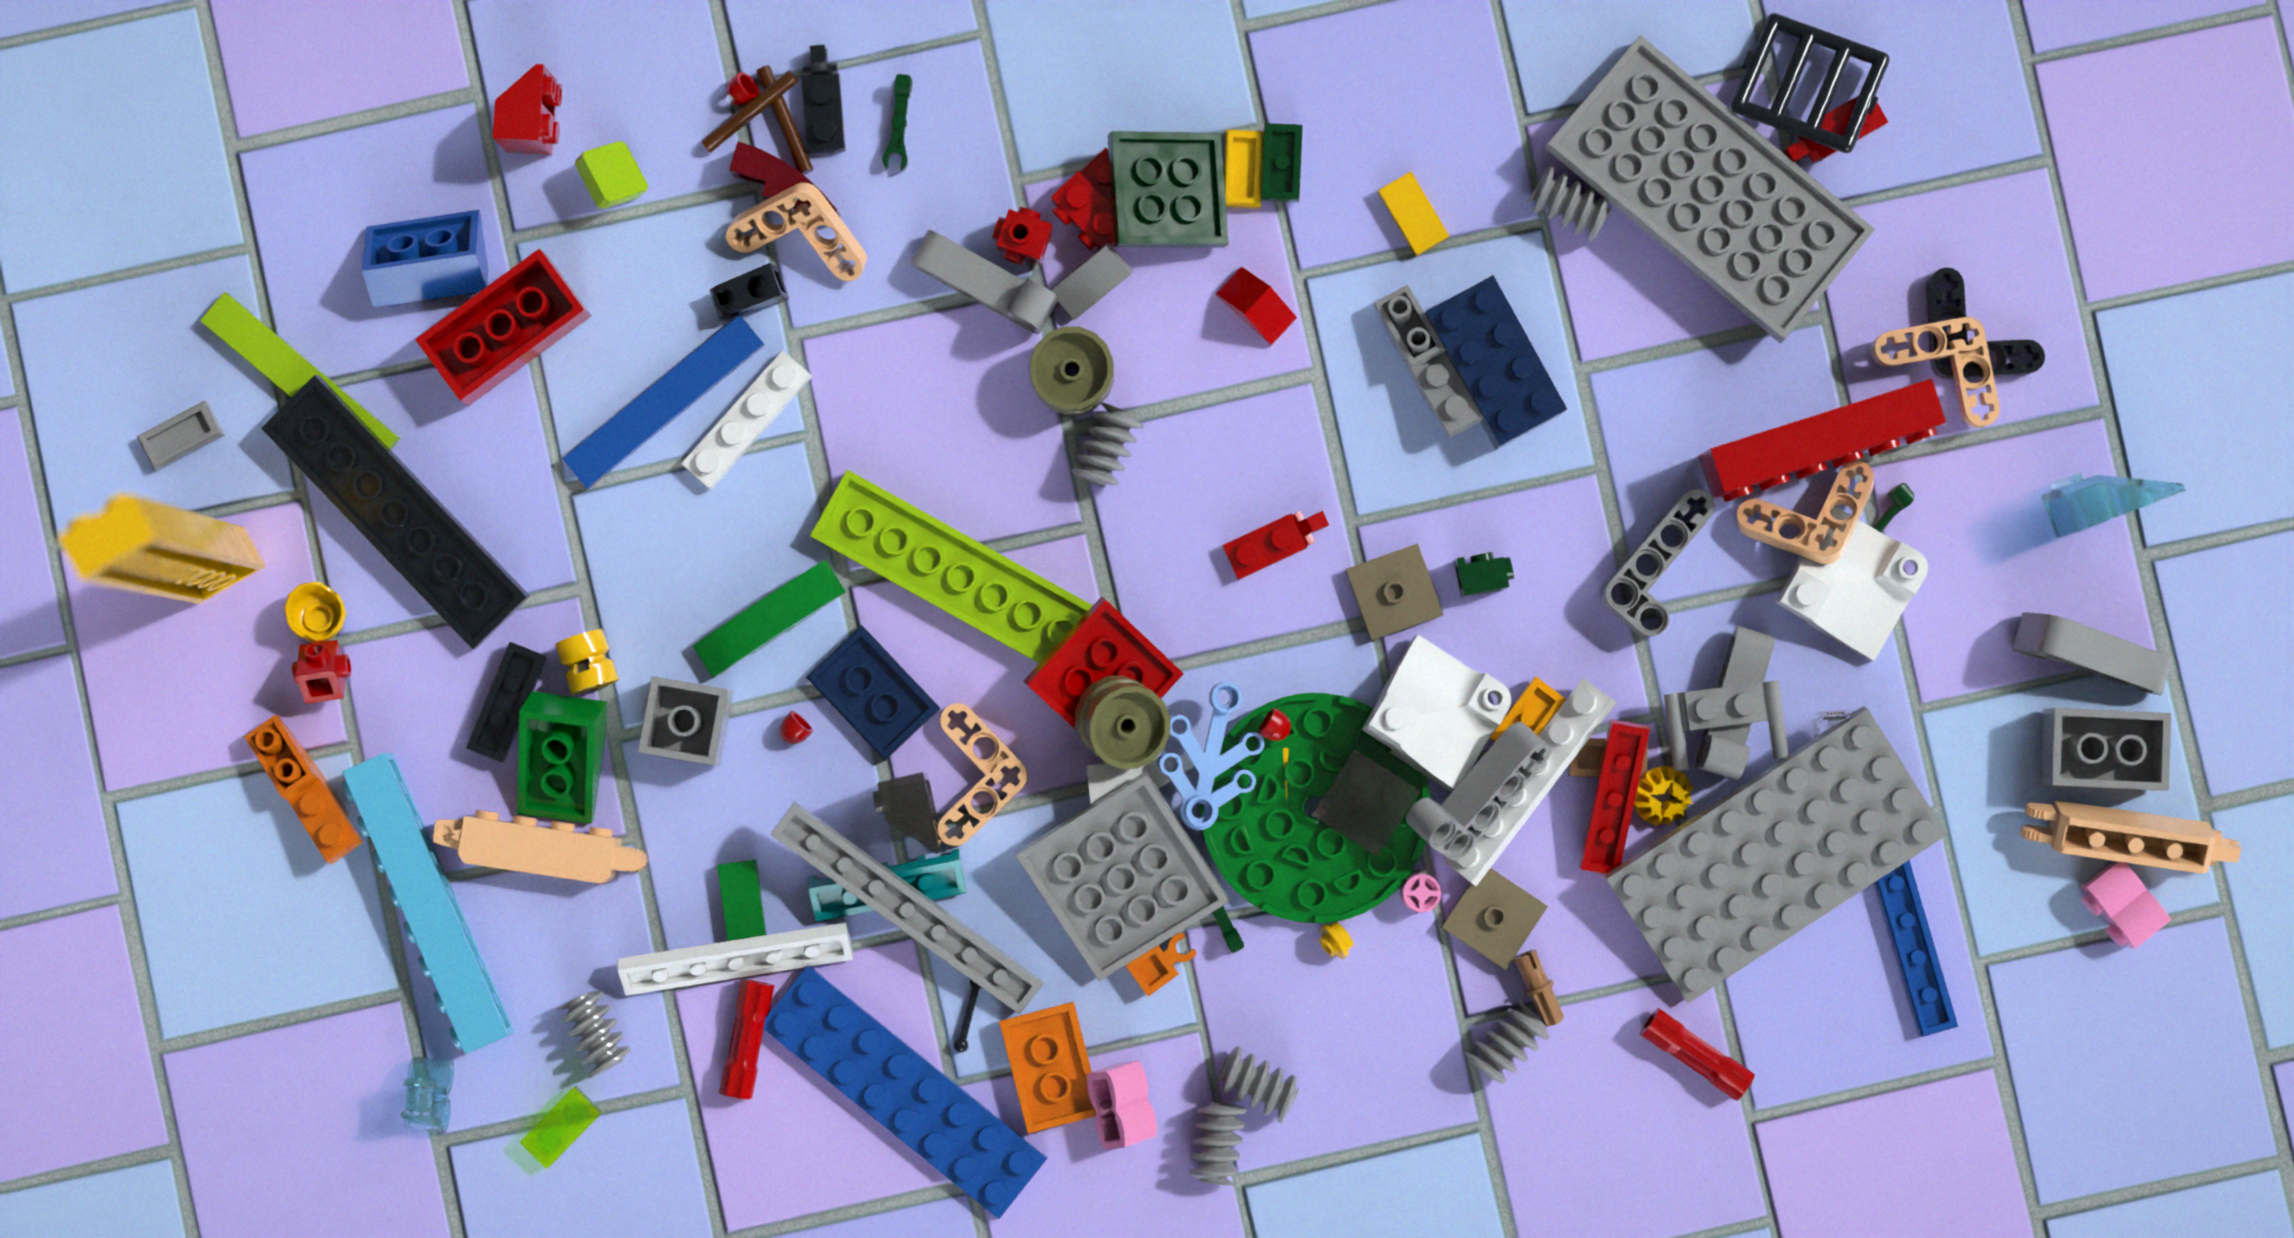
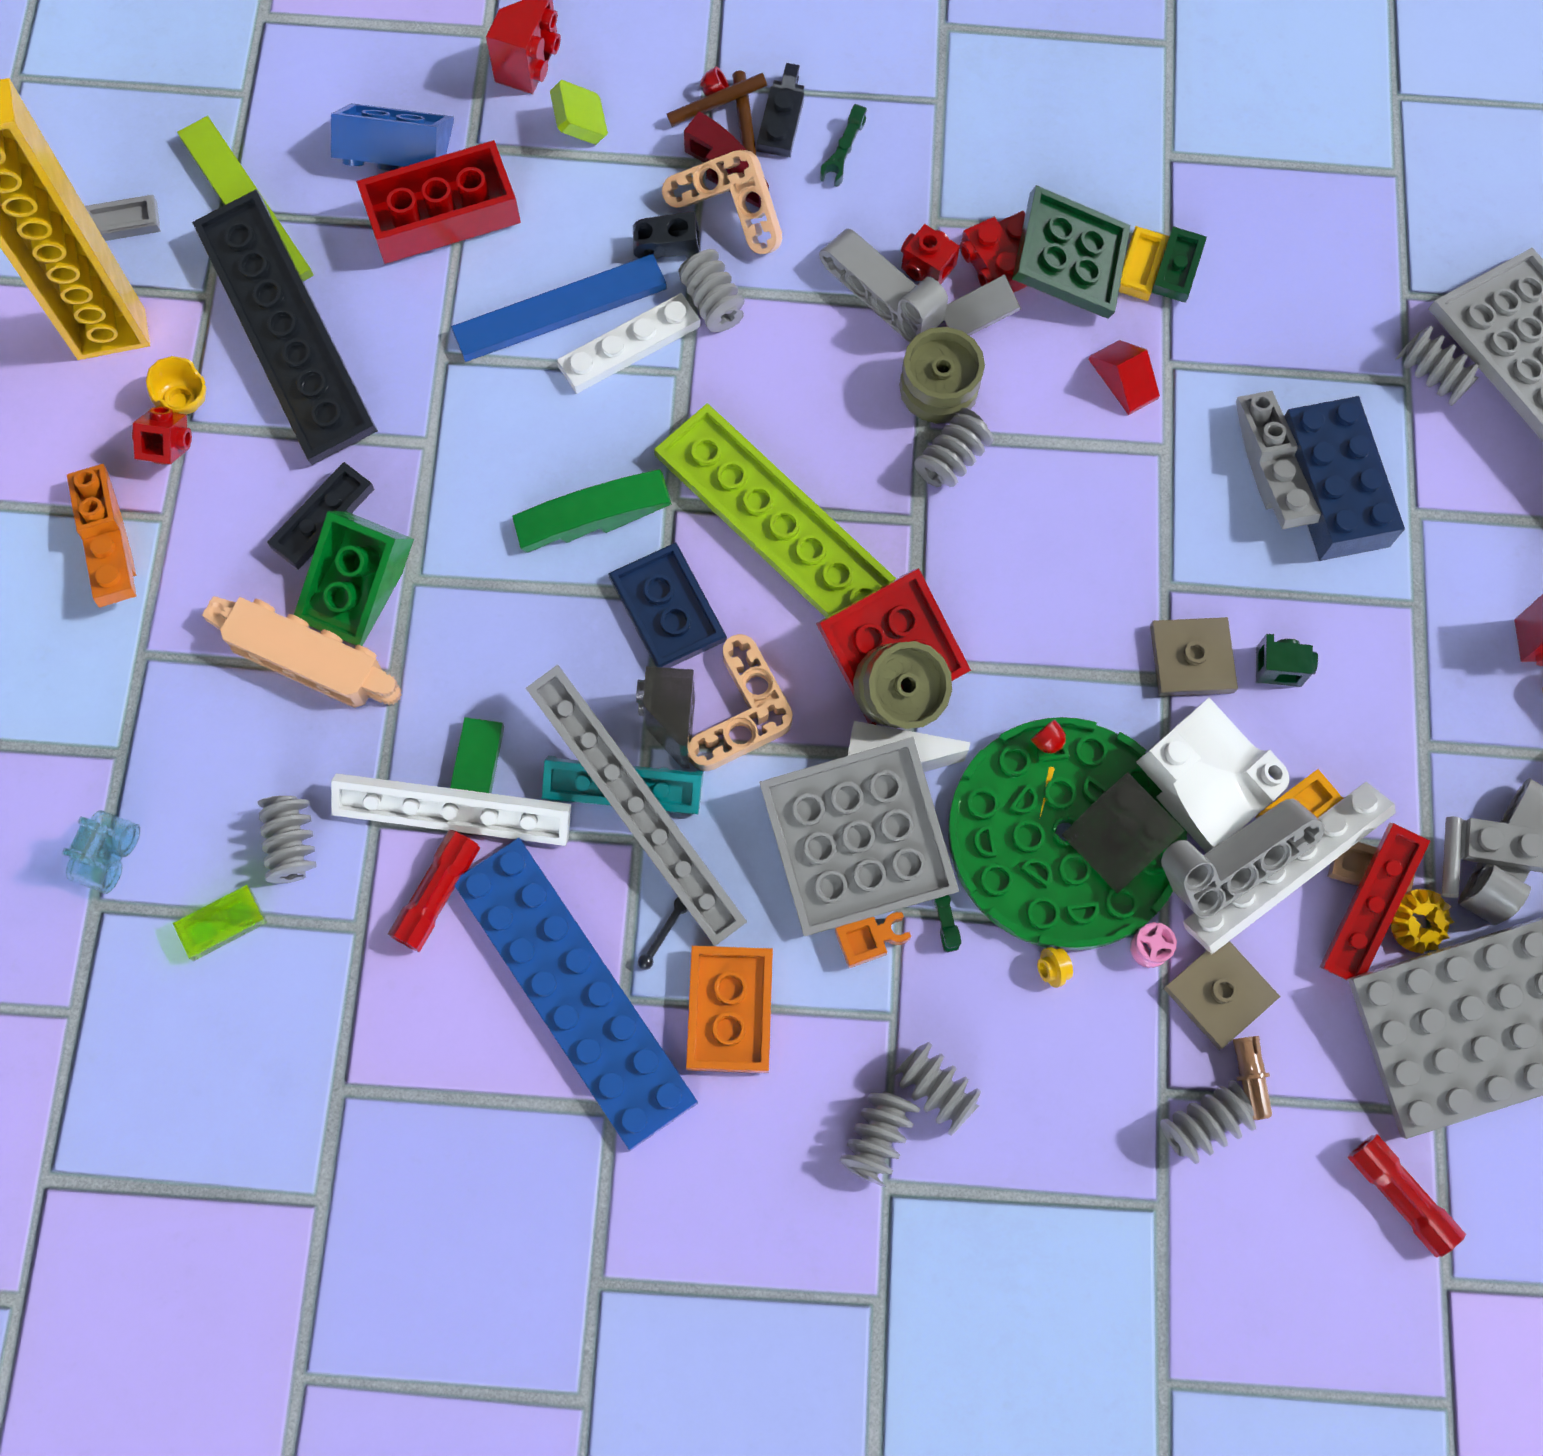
camera: 10 degrees right, 15 degrees down
medium azure brick [342,753,515,1054] -> none
yellow wheel [555,629,619,695] -> none
light grey brick [638,676,734,766] -> none
red hinge [779,711,813,744] -> none
bright pink brick [1087,1061,1157,1150] -> none
light blue plant [1157,682,1264,830] -> none
red hinge [1222,511,1329,580] -> none
yellow tile [1378,171,1450,257] -> none
light grey beam [1601,489,1715,638] -> none
none -> light grey piece [678,249,744,332]

